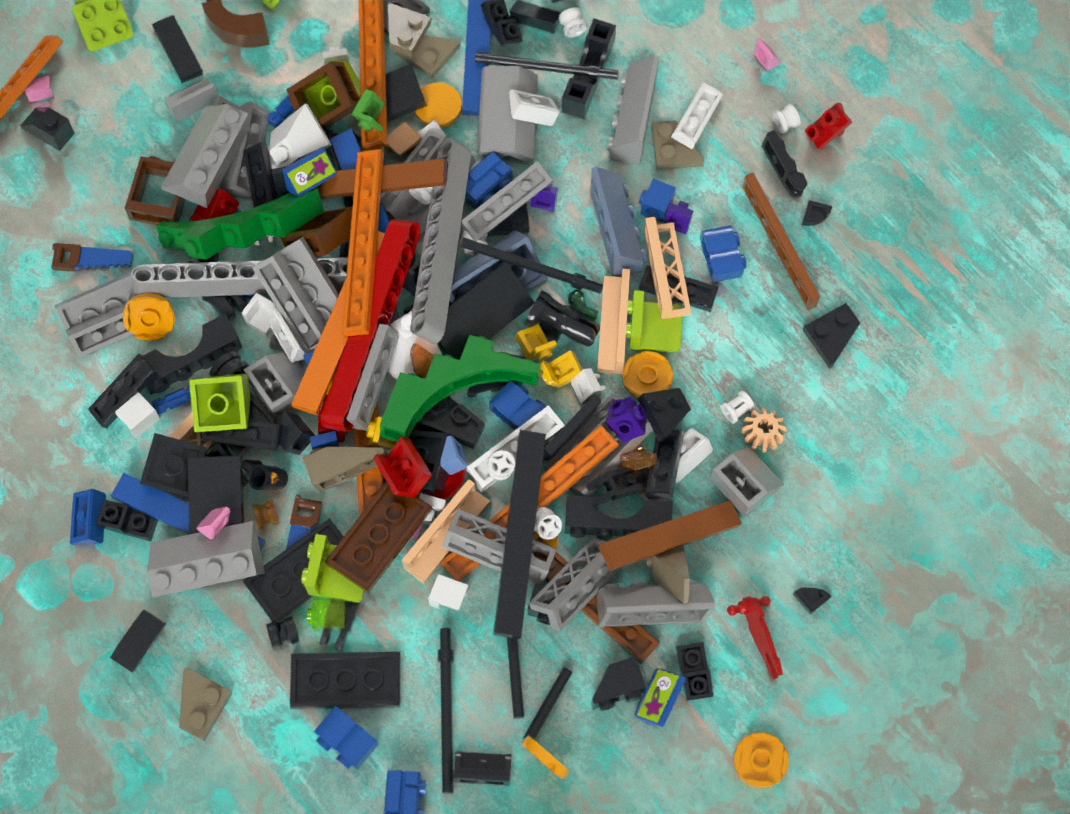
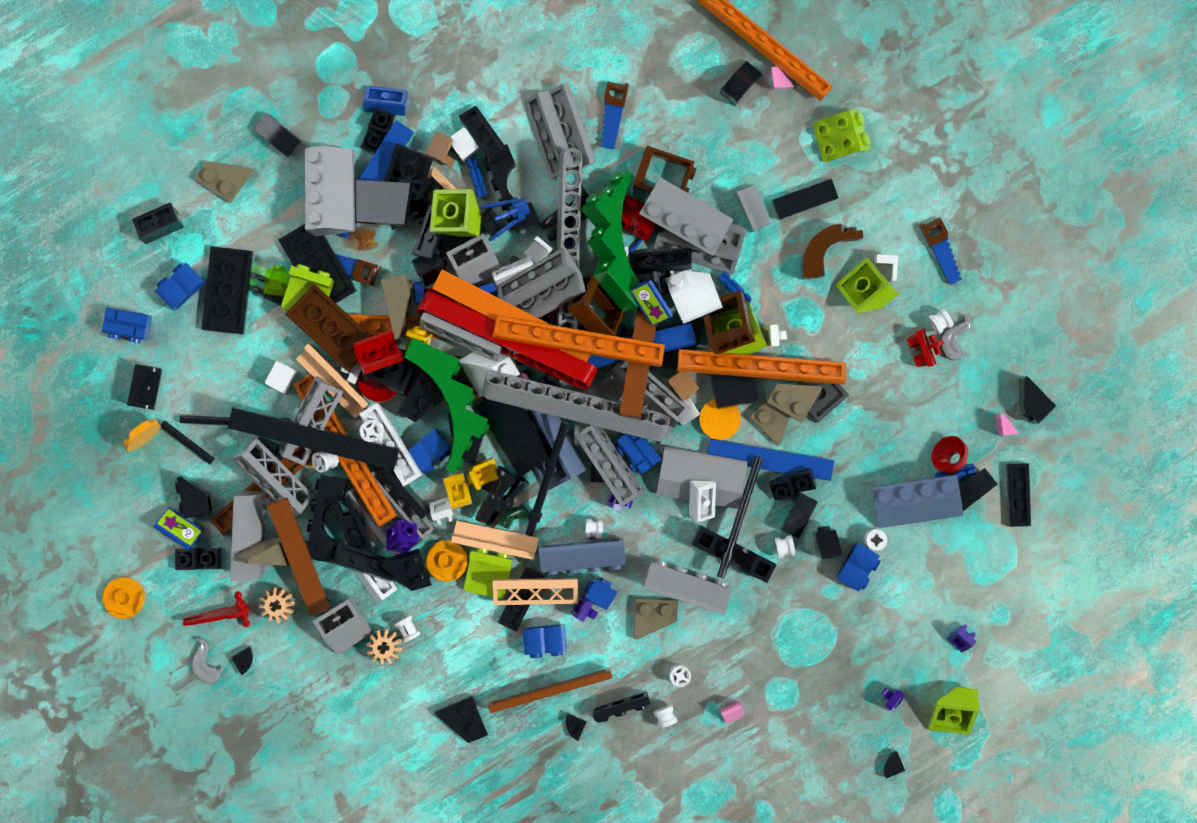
camera: 105 degrees right, 20 degrees up
light orange tile [123,293,175,341] -> none
bright pink slope [197,507,230,539] -> none
black piece [242,459,288,491] -> none
black wheel [266,616,300,650] -> none
bright green bracket [352,89,385,132] -> none
clear orange tile [410,343,434,379] -> none
black bar [437,628,454,794] -> none
medium blue slope [440,435,468,475] -> none
clear orange tile [620,448,657,471] -> none
white tile [671,82,724,149] -> none
red hips [805,102,853,149] -> none
none -> black hinge [132,202,184,244]
none -> light grey piece [192,638,224,684]
none -> light nougat gear [258,587,295,623]
none -> medium nougat panel [426,132,455,168]
none -> blue plant [480,197,530,242]
none -> white wheel [585,519,603,541]
none -> white wheel [669,664,691,687]

